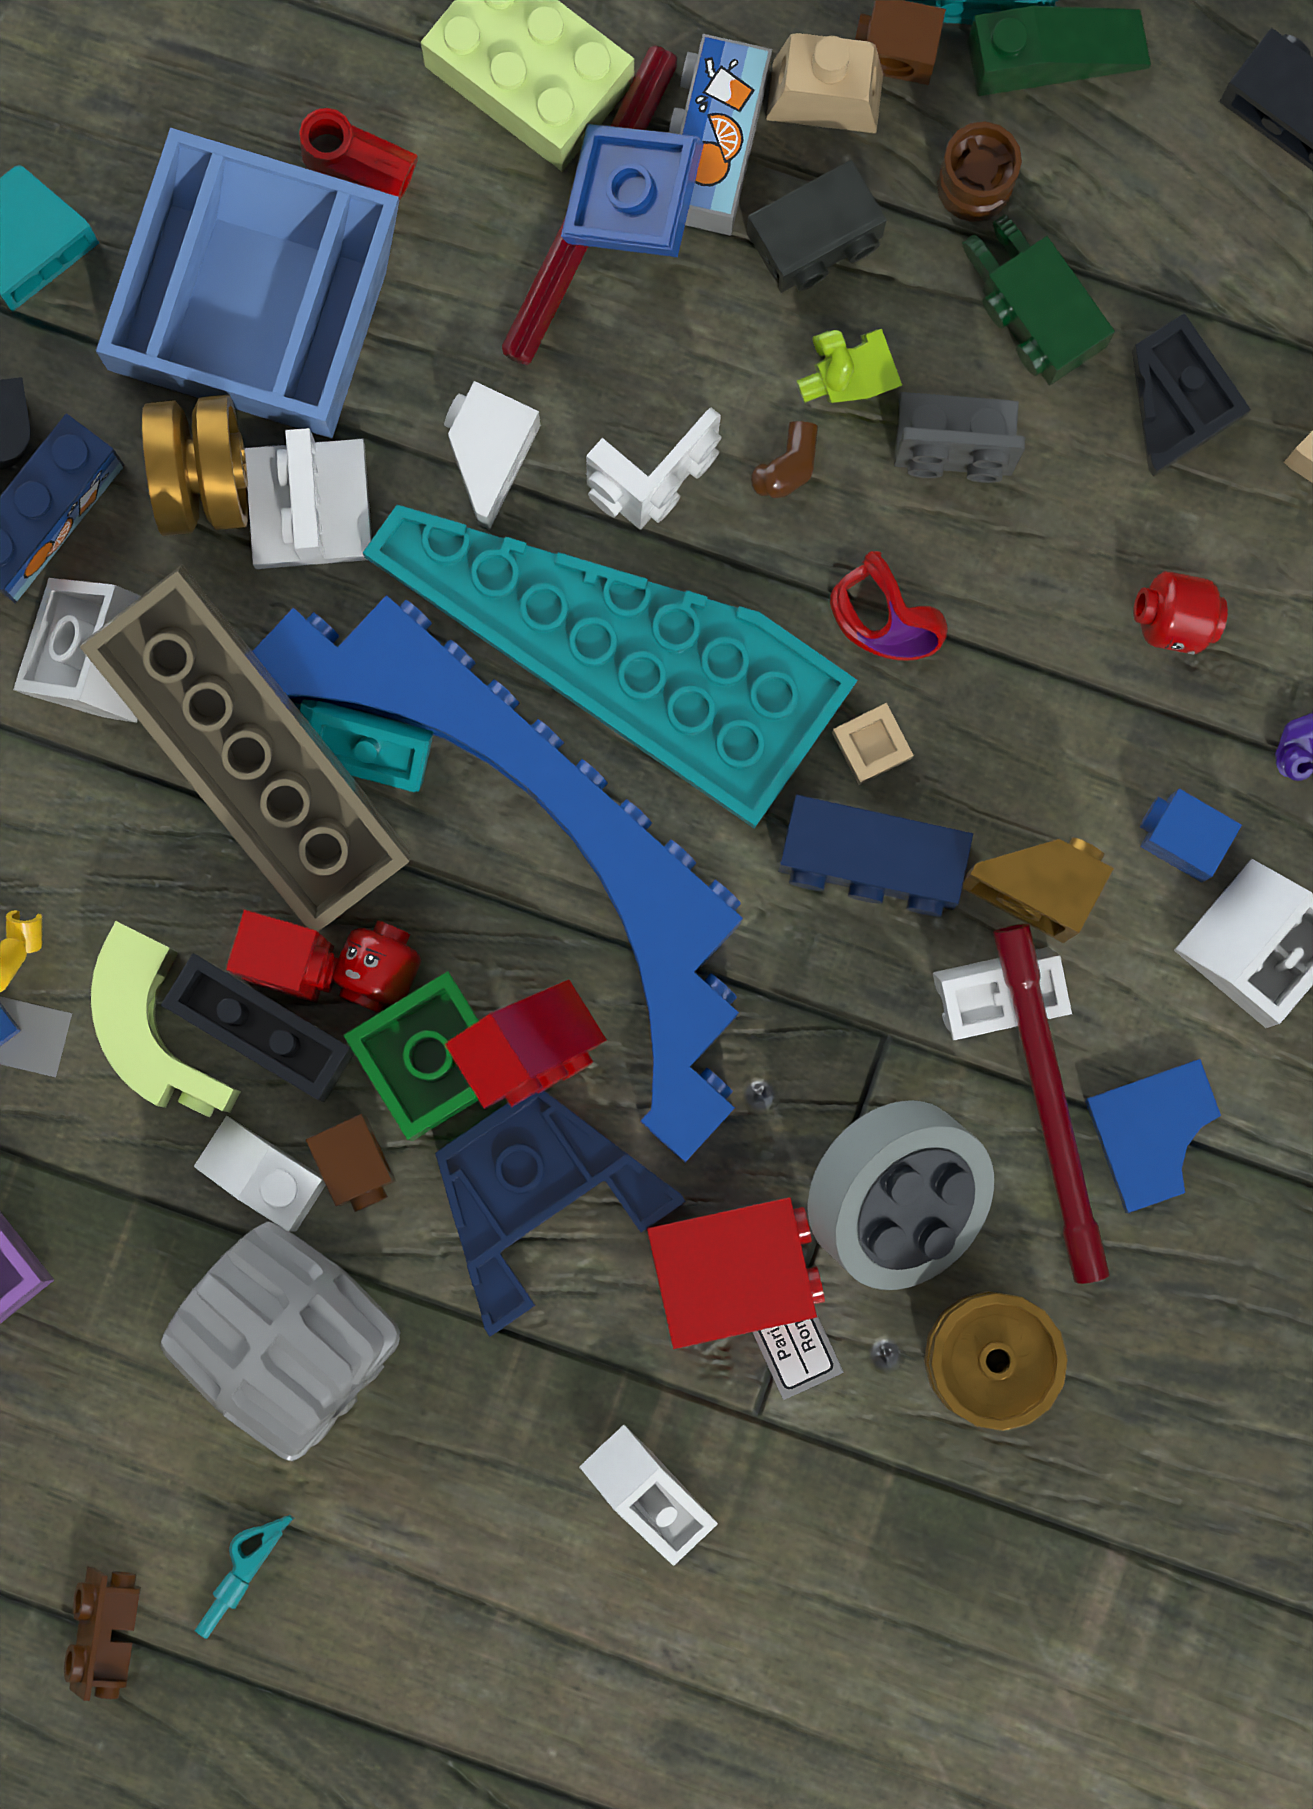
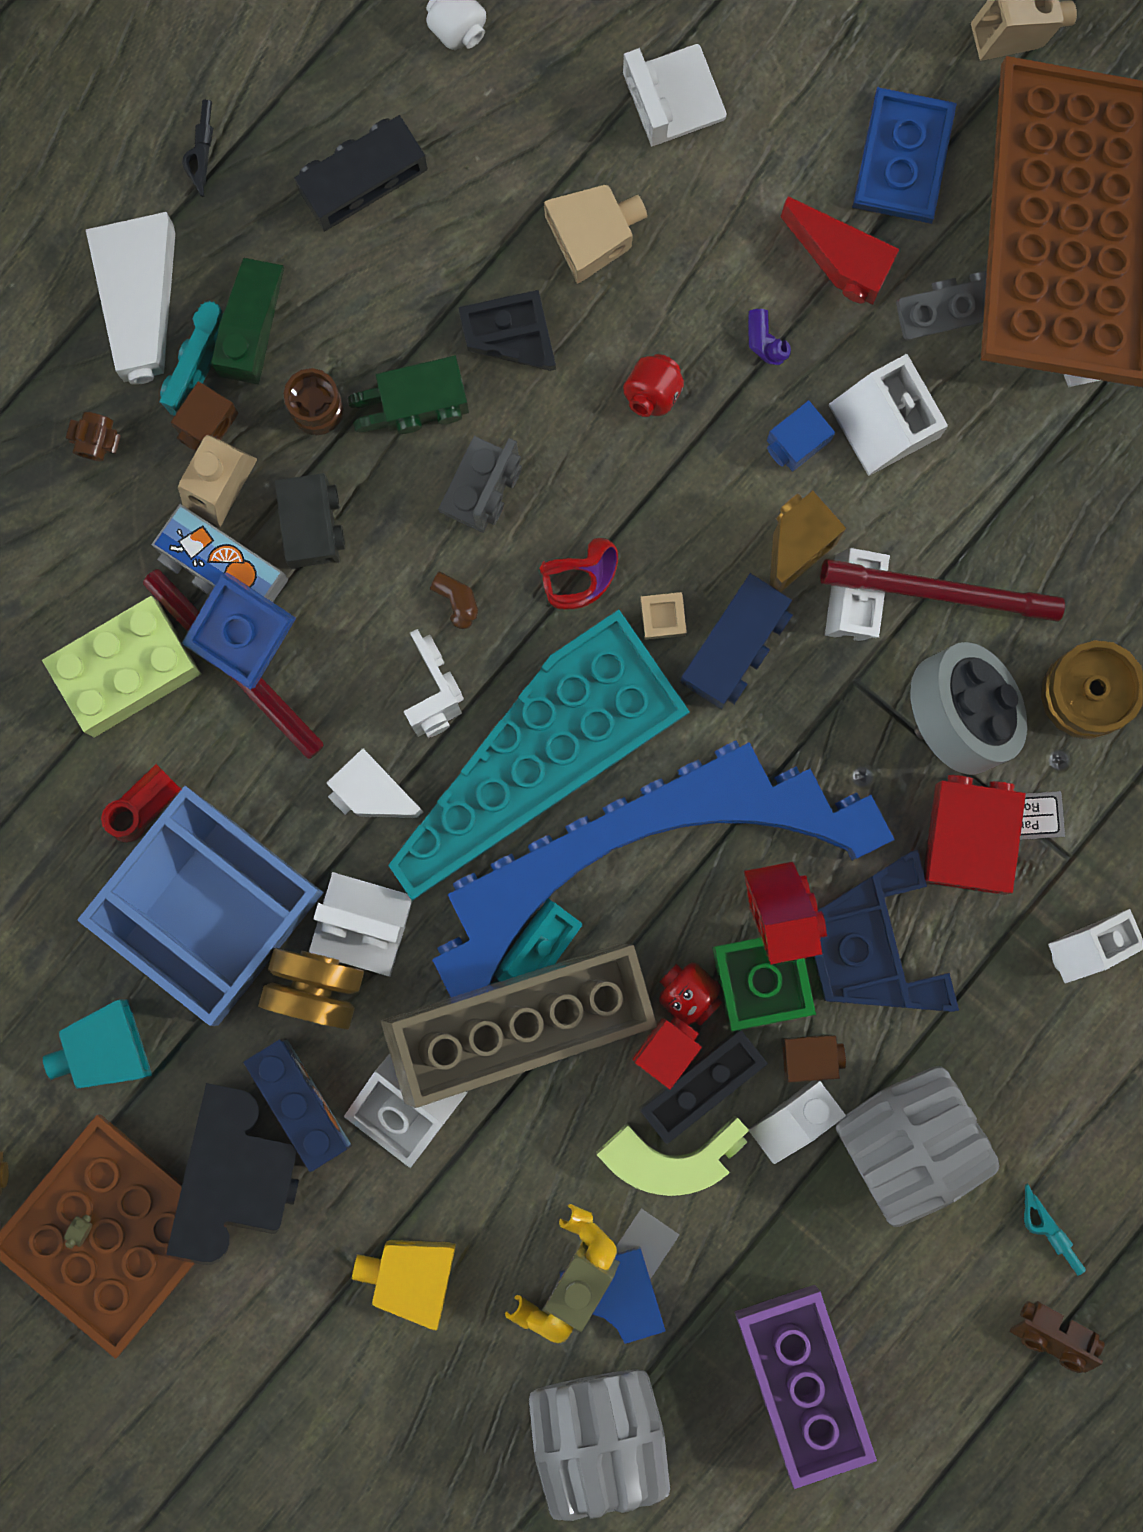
camera: 65 degrees left, 0 degrees up
lime piece [796,329,902,403] -> none
blue tile [1084,1059,1221,1213] -> none

